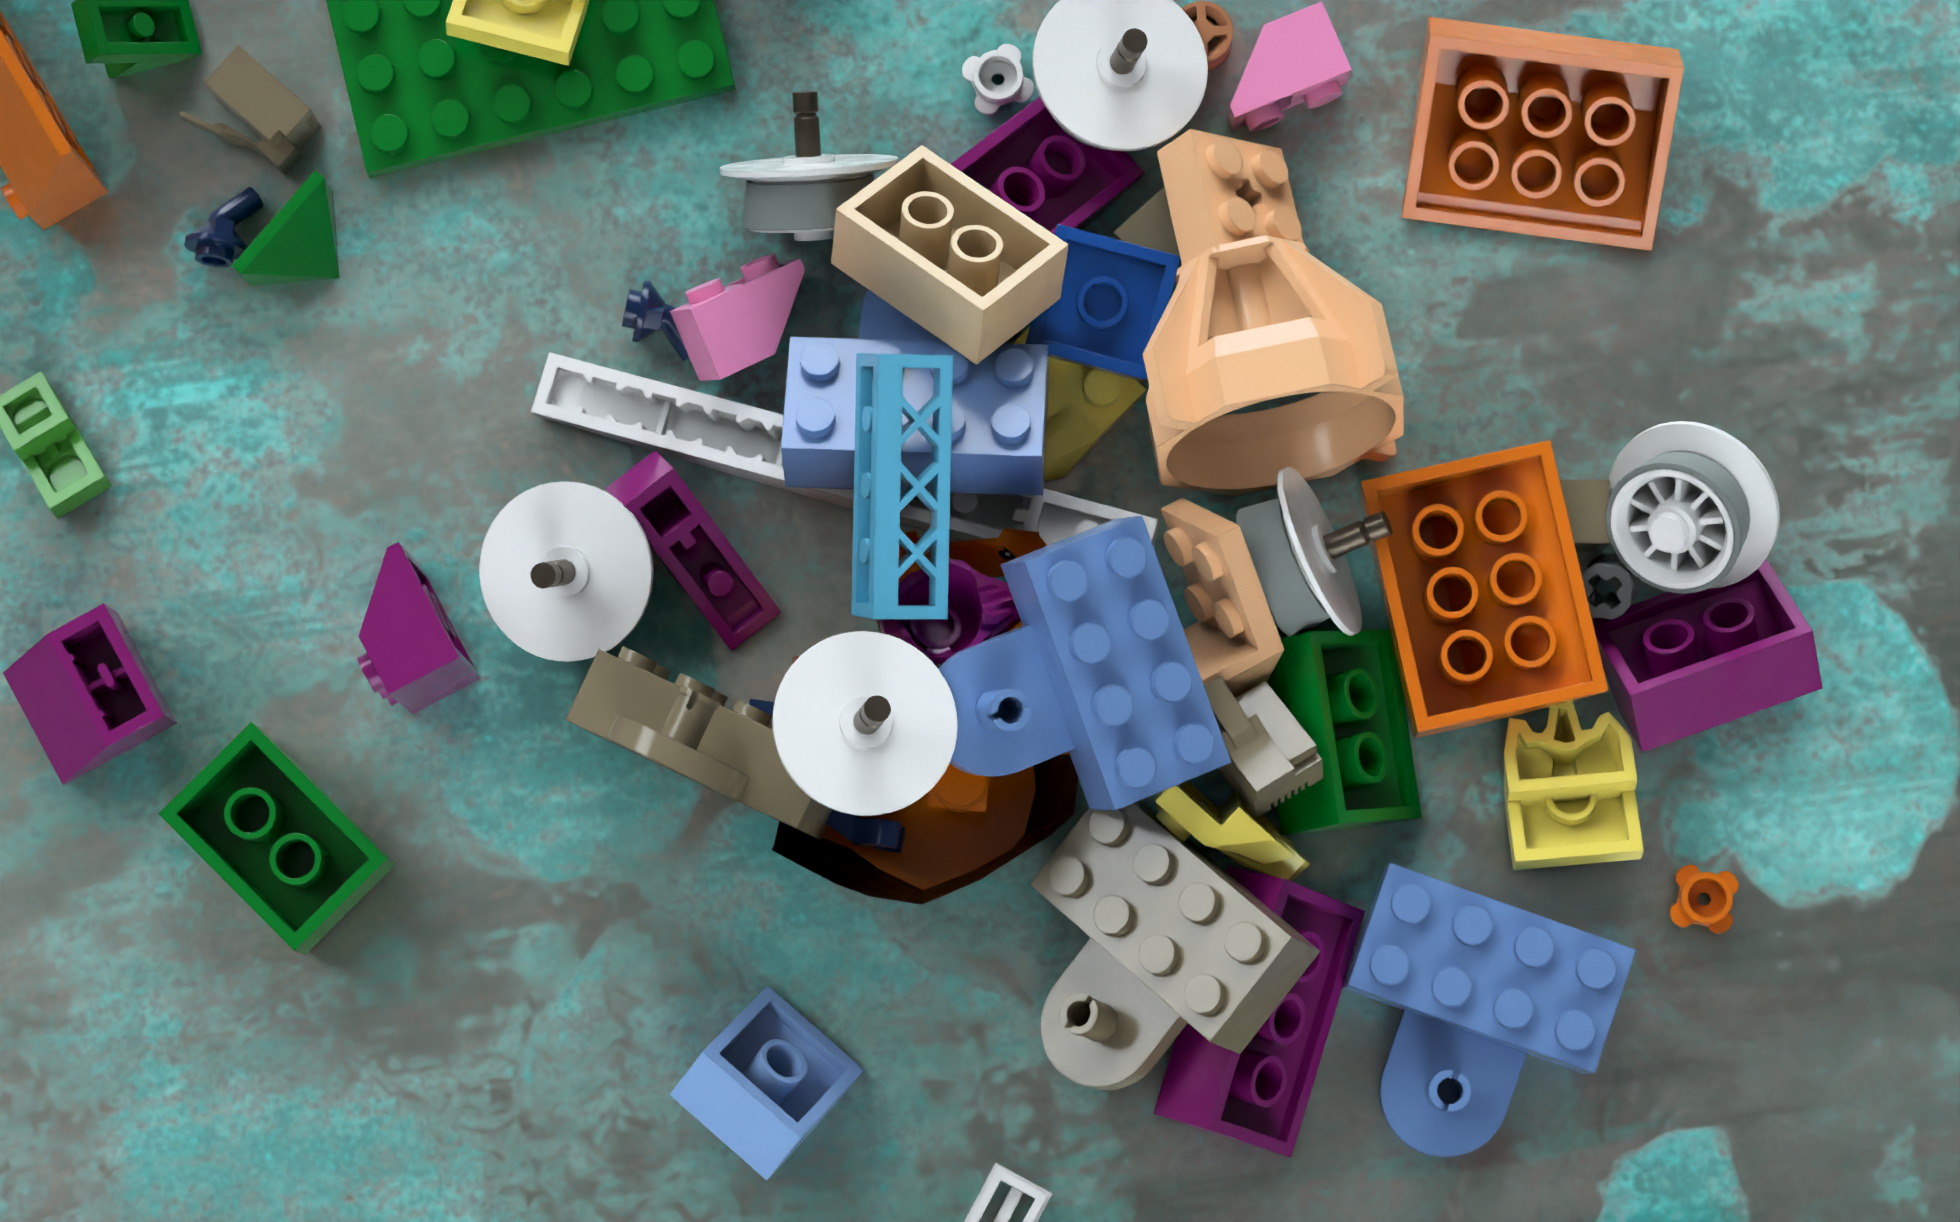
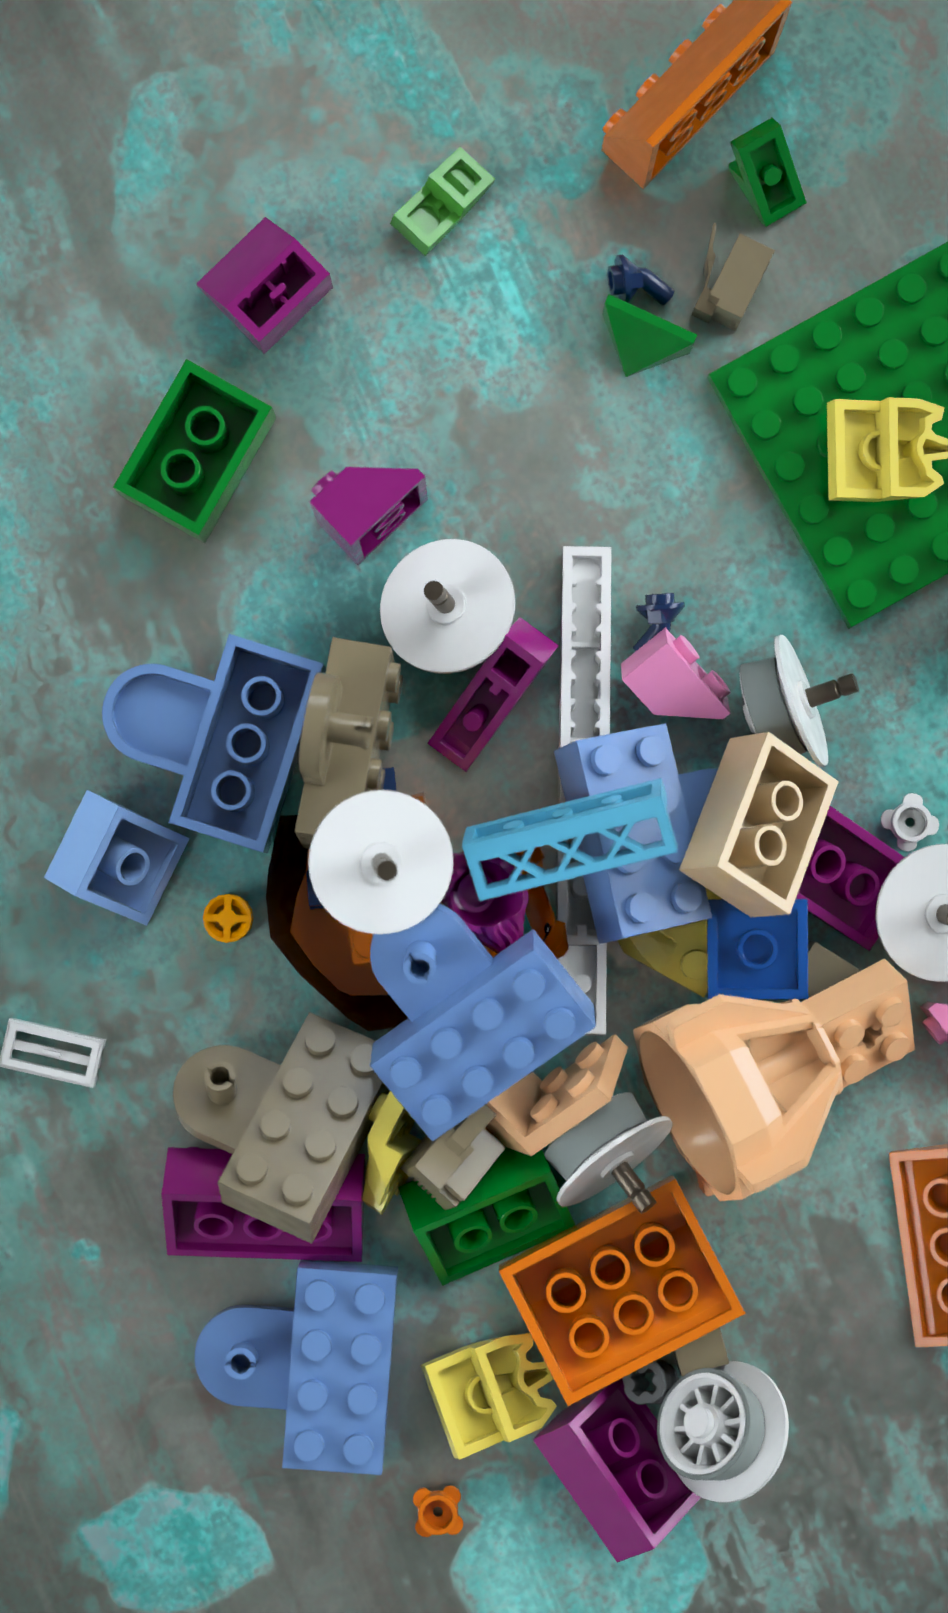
camera: 75 degrees right, 5 degrees up
none -> medium blue brick [102,634,326,854]
none -> light orange wheel [203,894,254,943]

